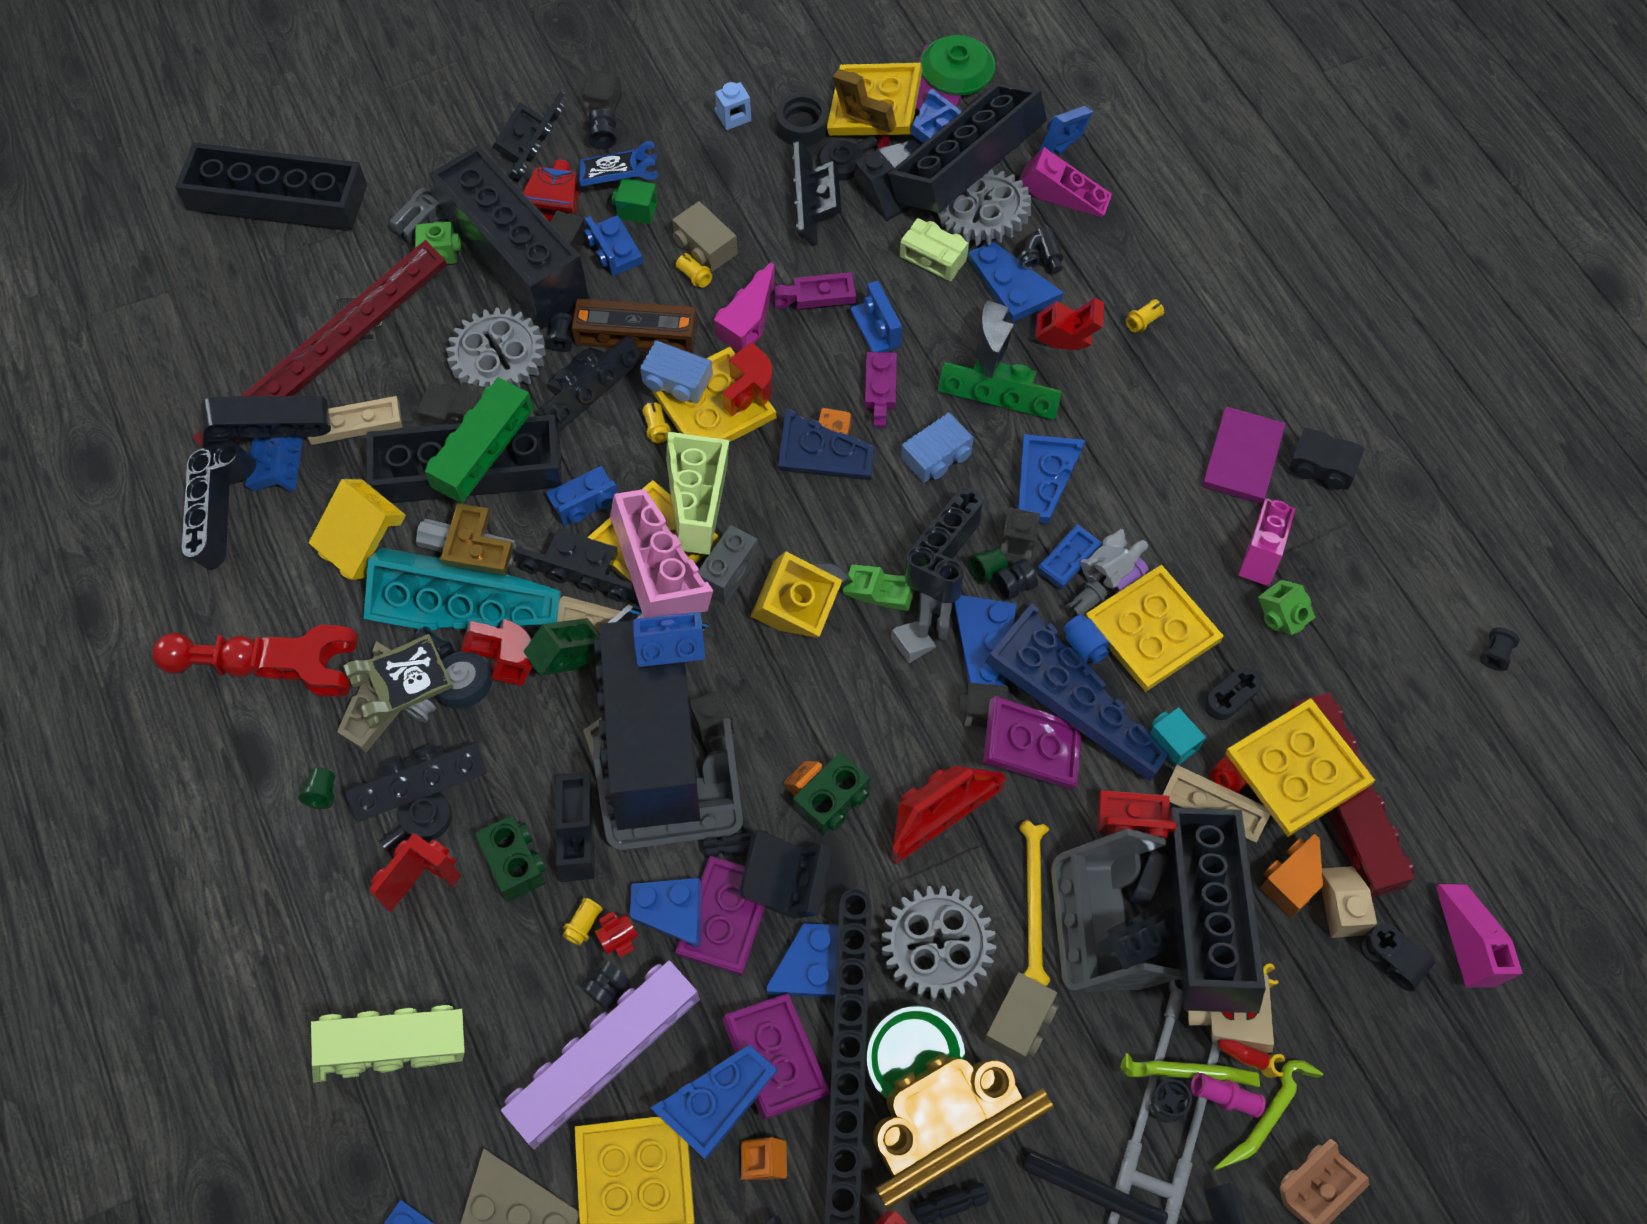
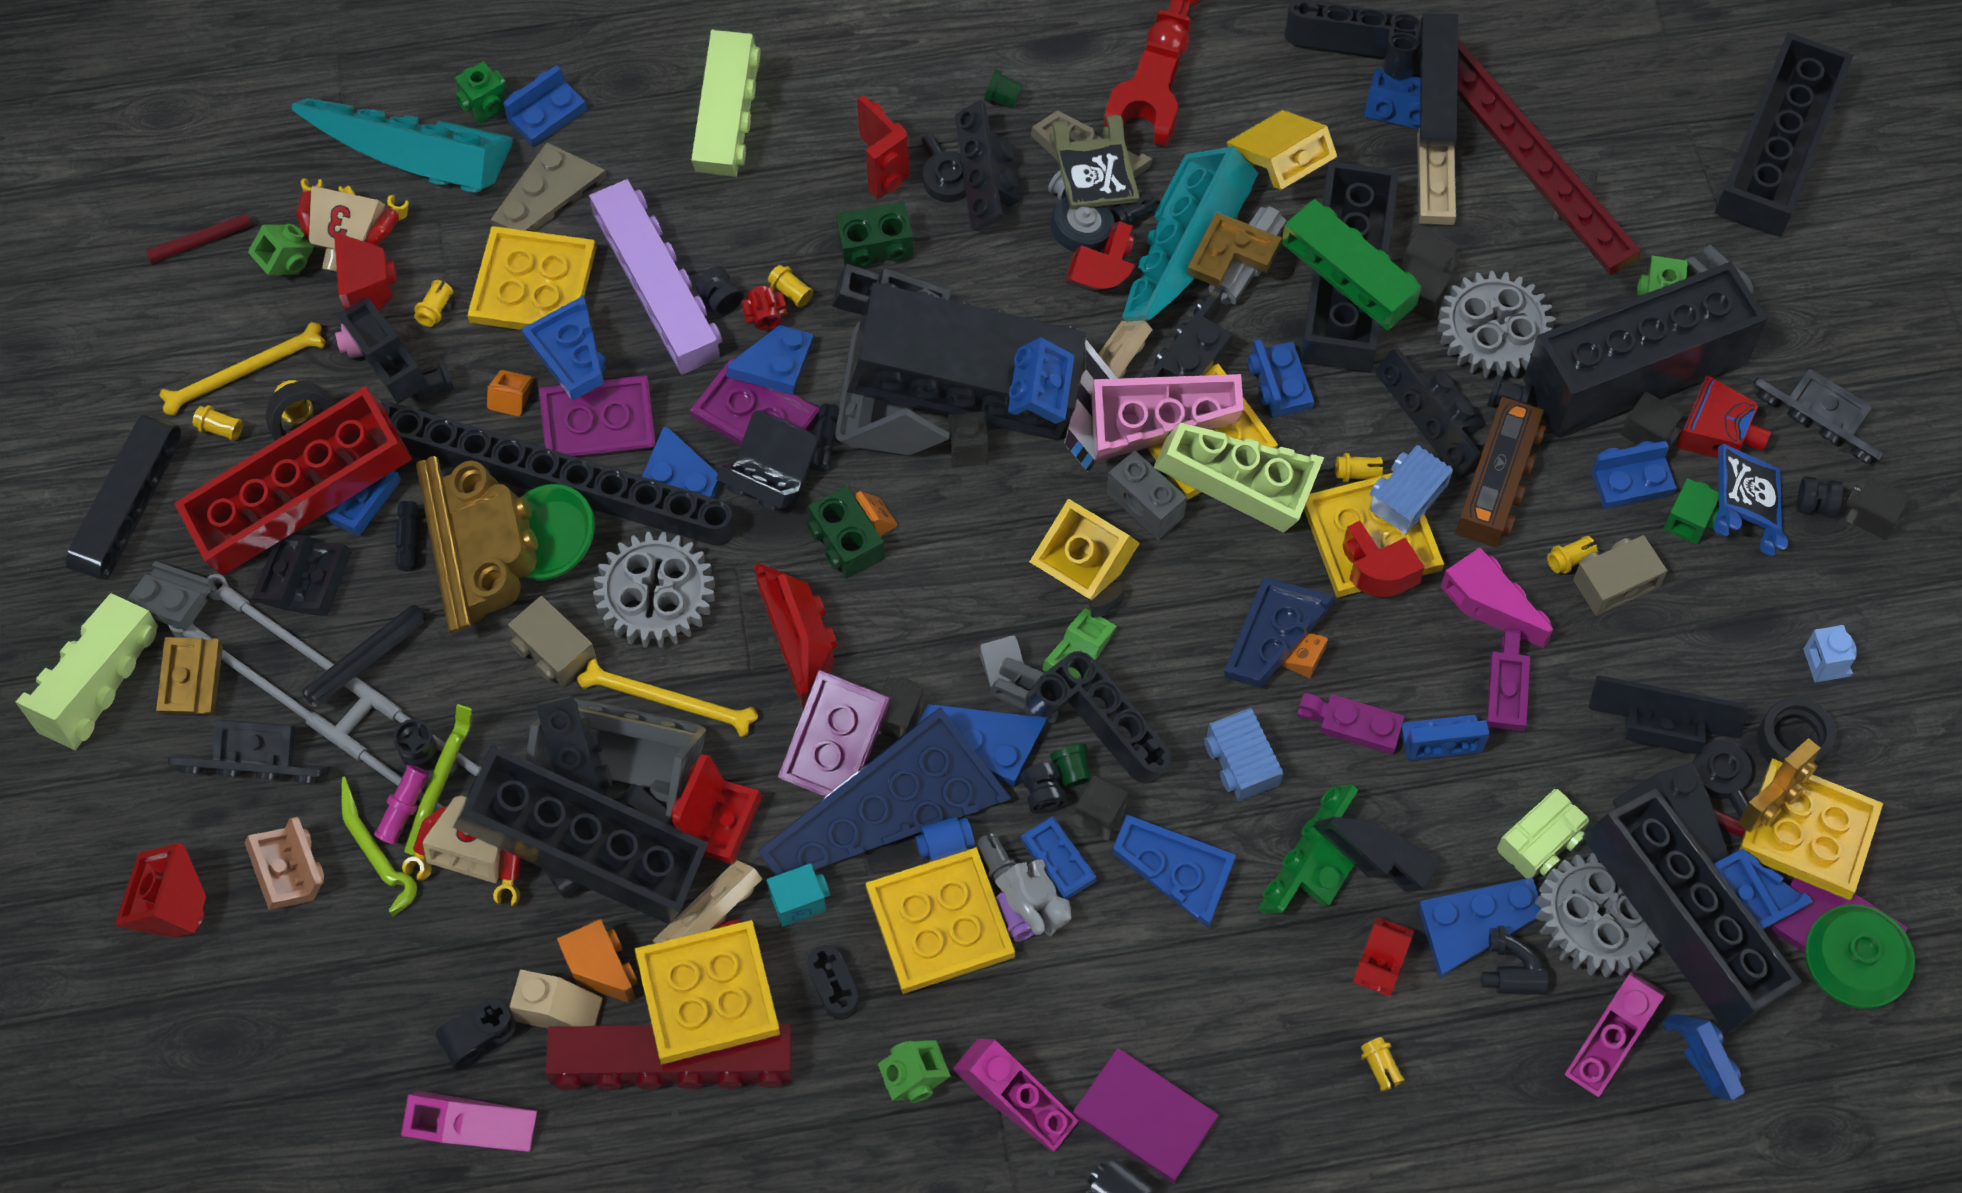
camera: 105 degrees right, 0 degrees up
dark green brick [523,618,600,676] -> none

